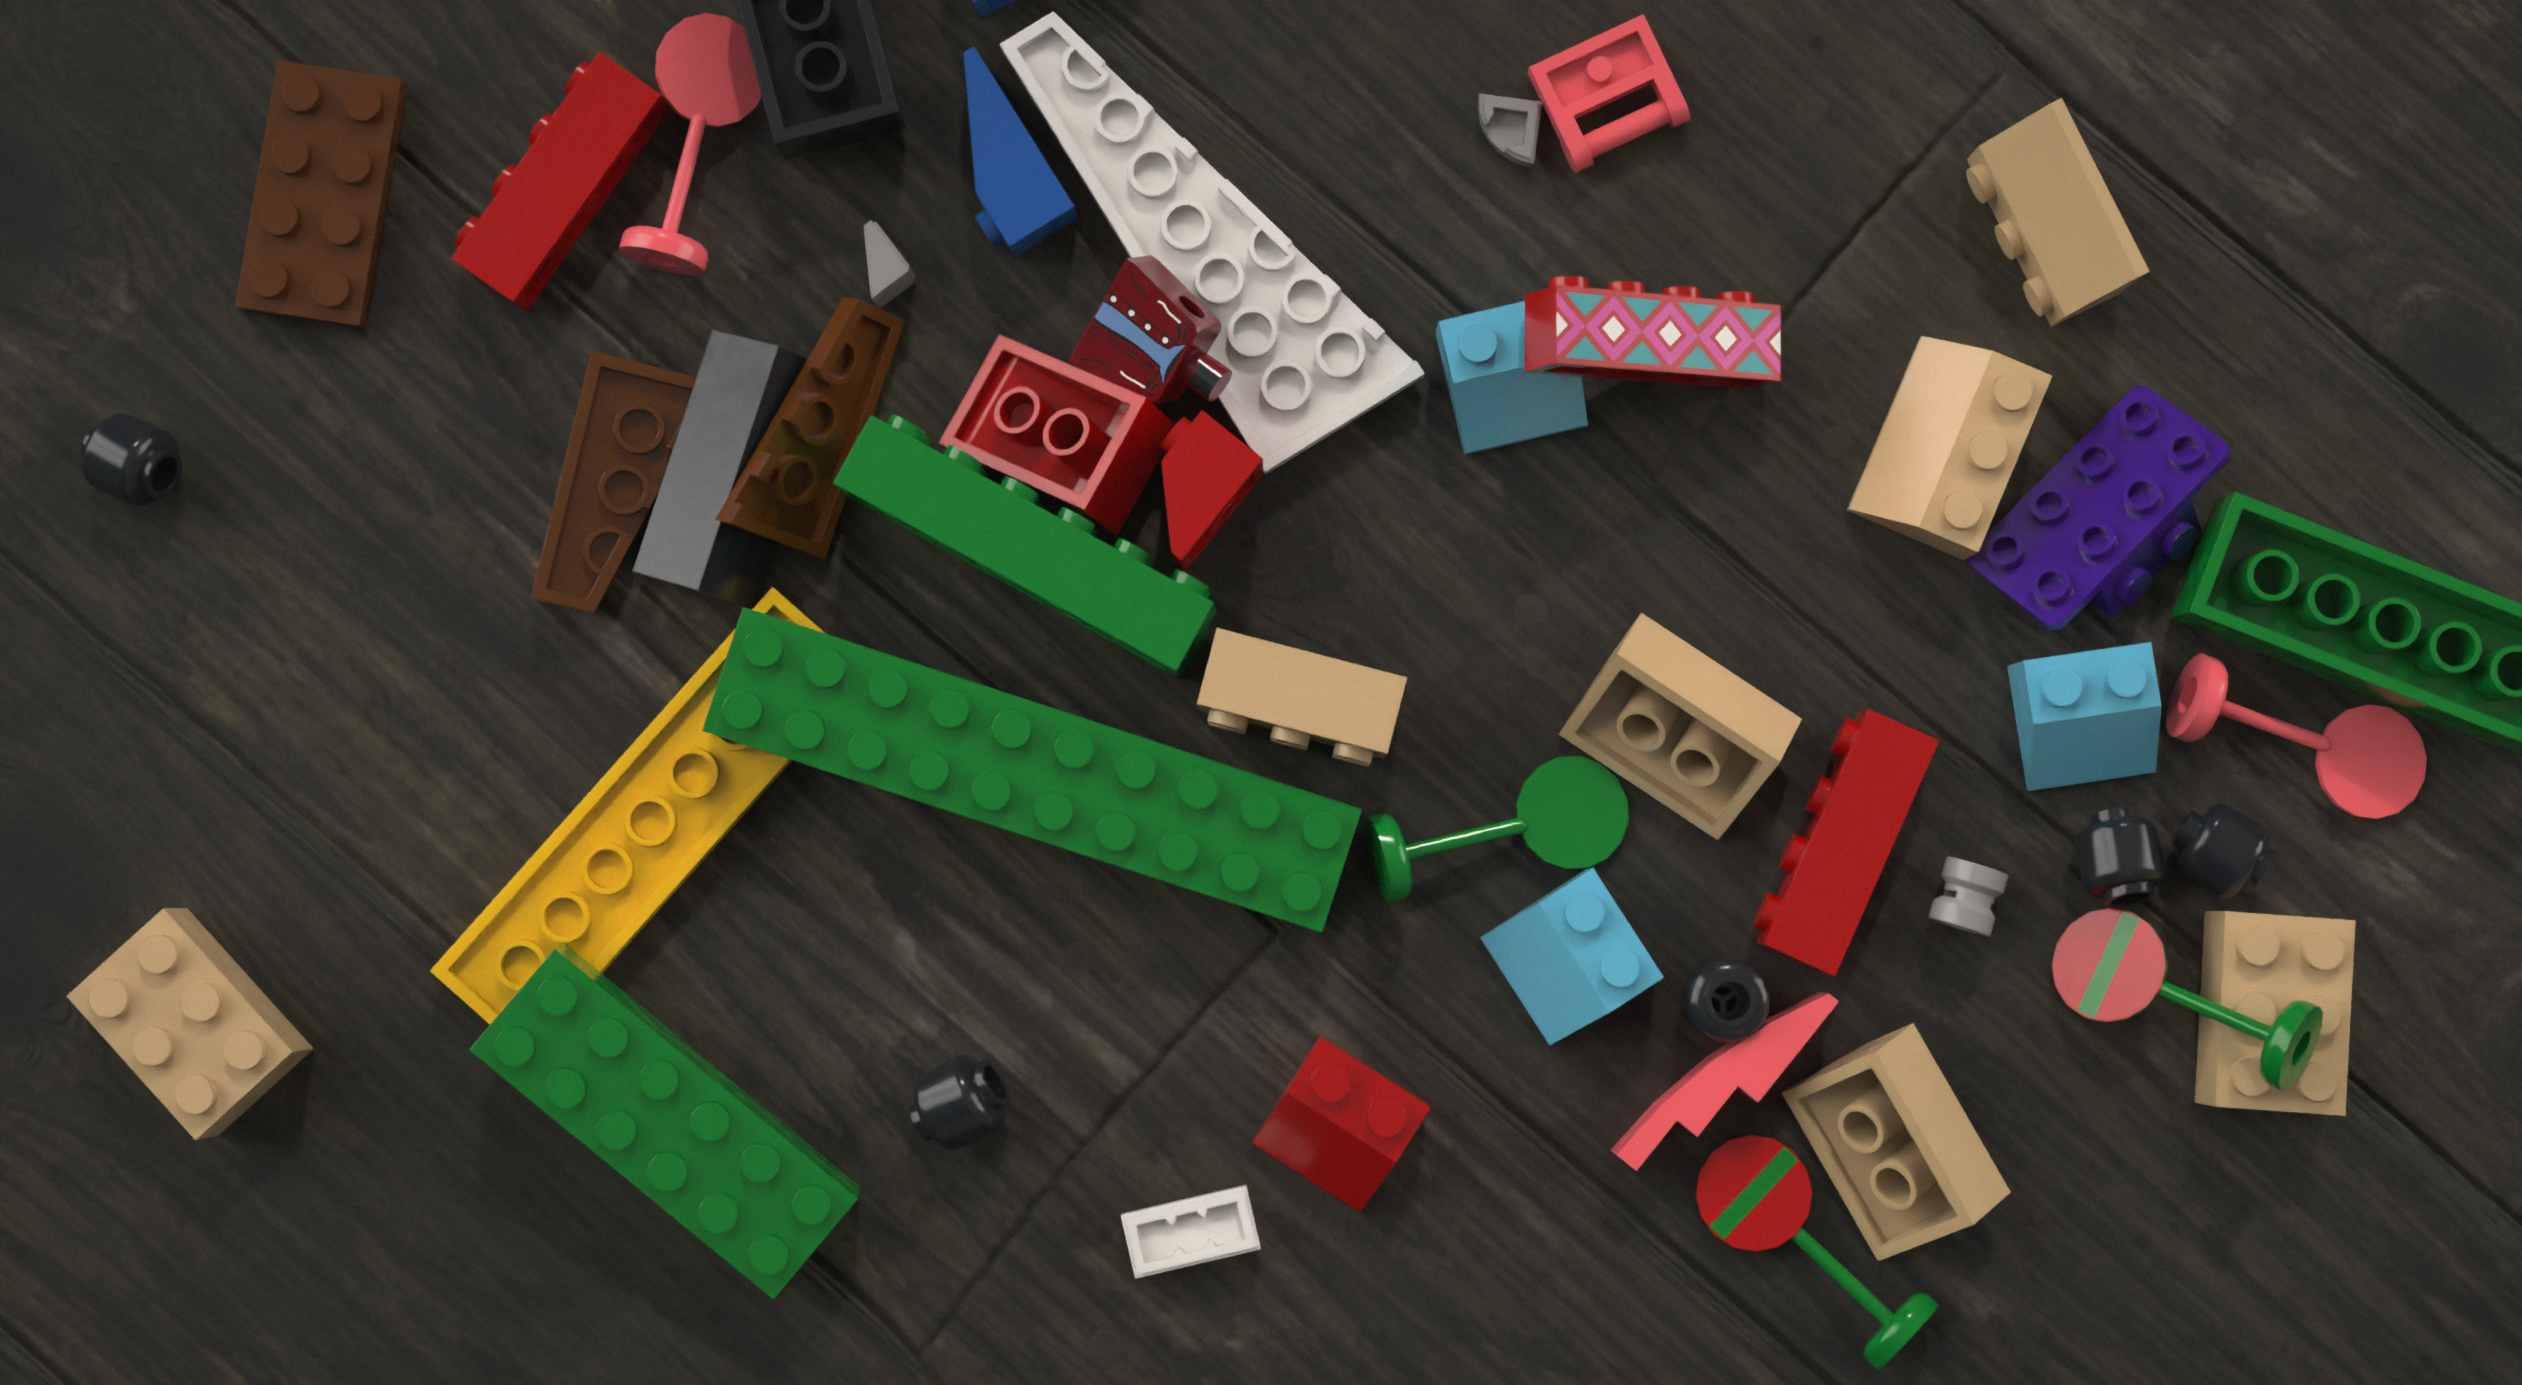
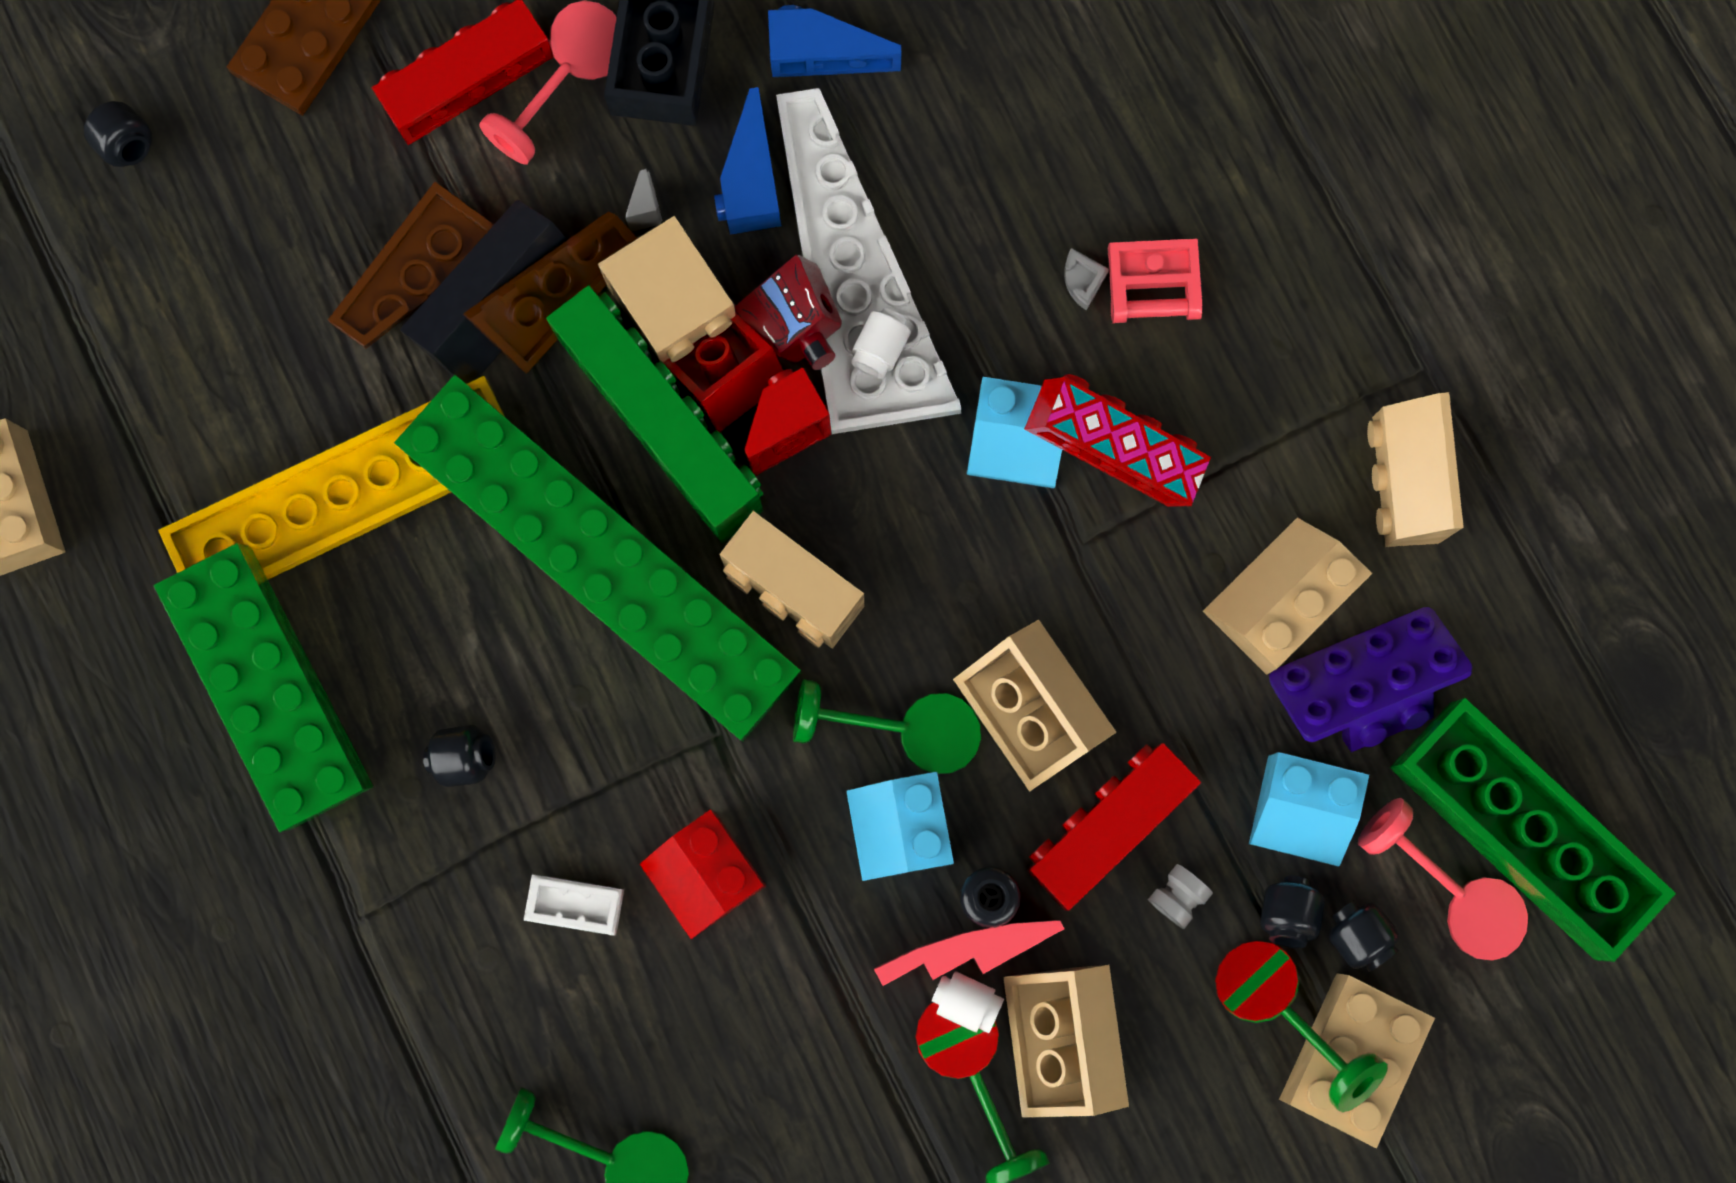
camera: 20 degrees right, 5 degrees down
none -> tan slope [598,216,736,362]
none -> white brick [851,308,911,379]
none -> white brick [932,971,1004,1033]

